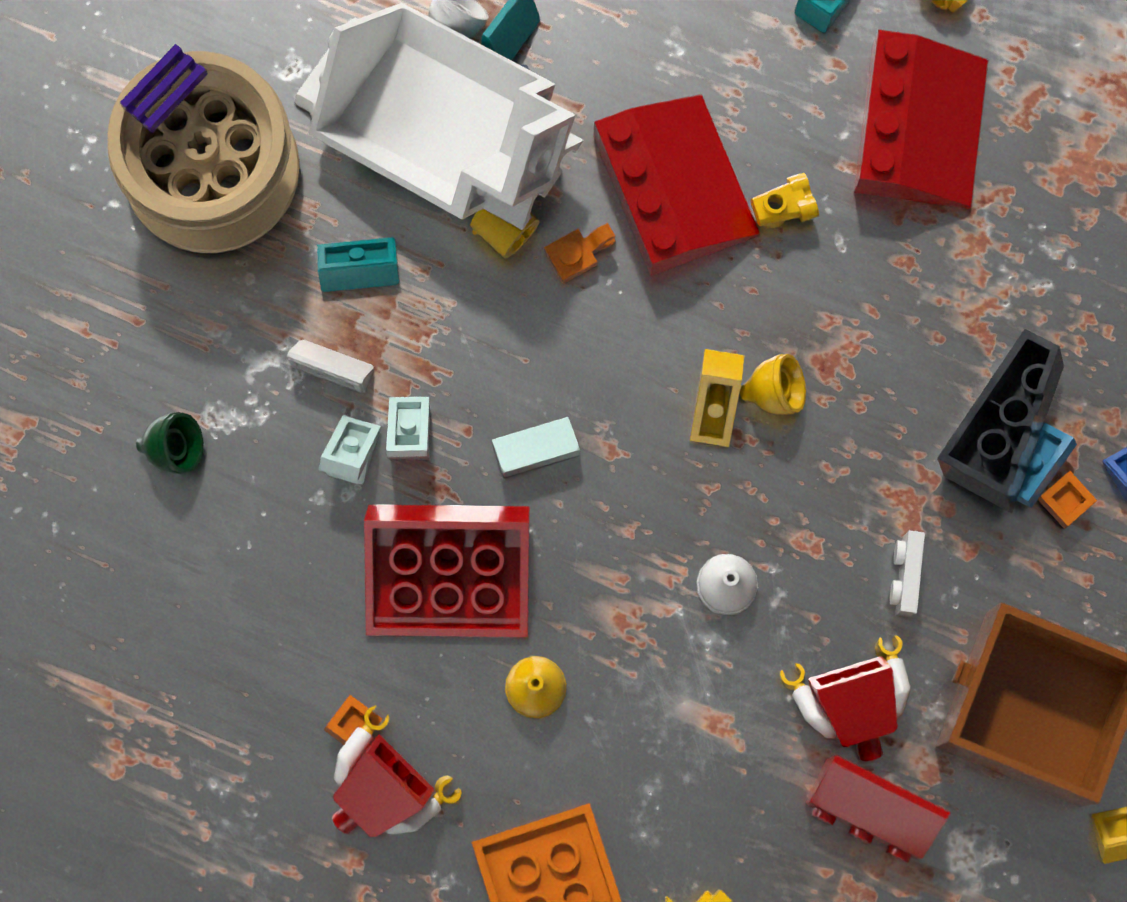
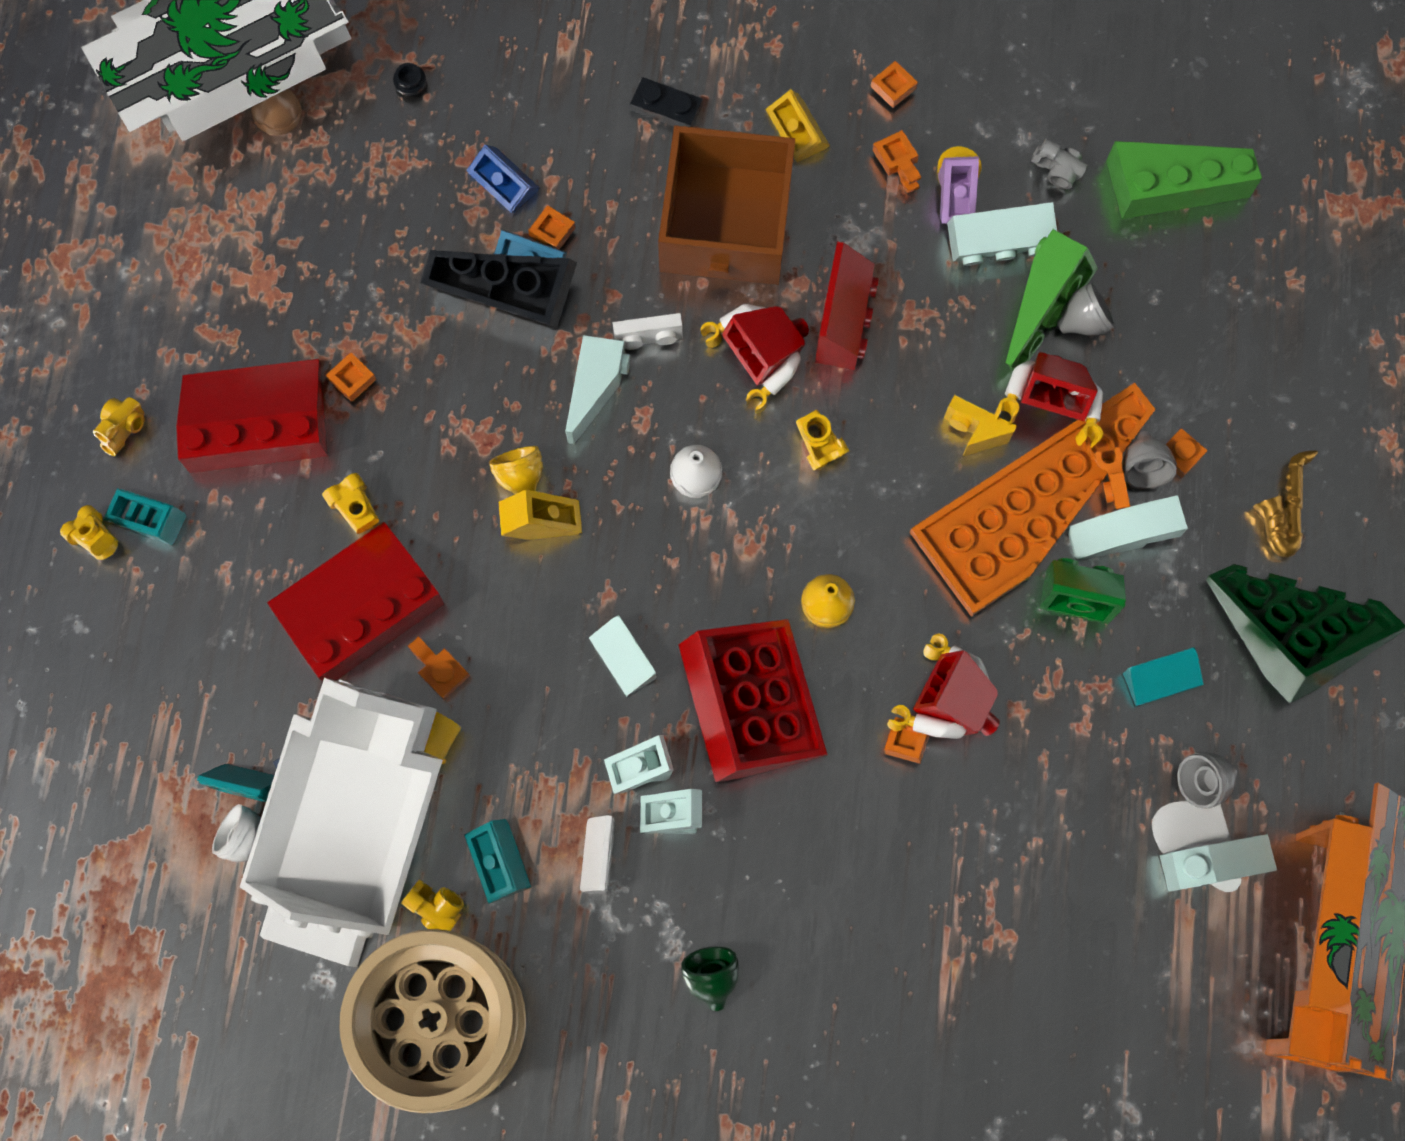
camera: 105 degrees left, 5 degrees down
dark purple tile [120,44,208,133] -> none
none -> orange plate [326,352,377,402]
none -> yellow plate [401,879,464,931]
none -> light aqua slope [565,335,630,444]
none -> yellow plate [796,410,850,471]

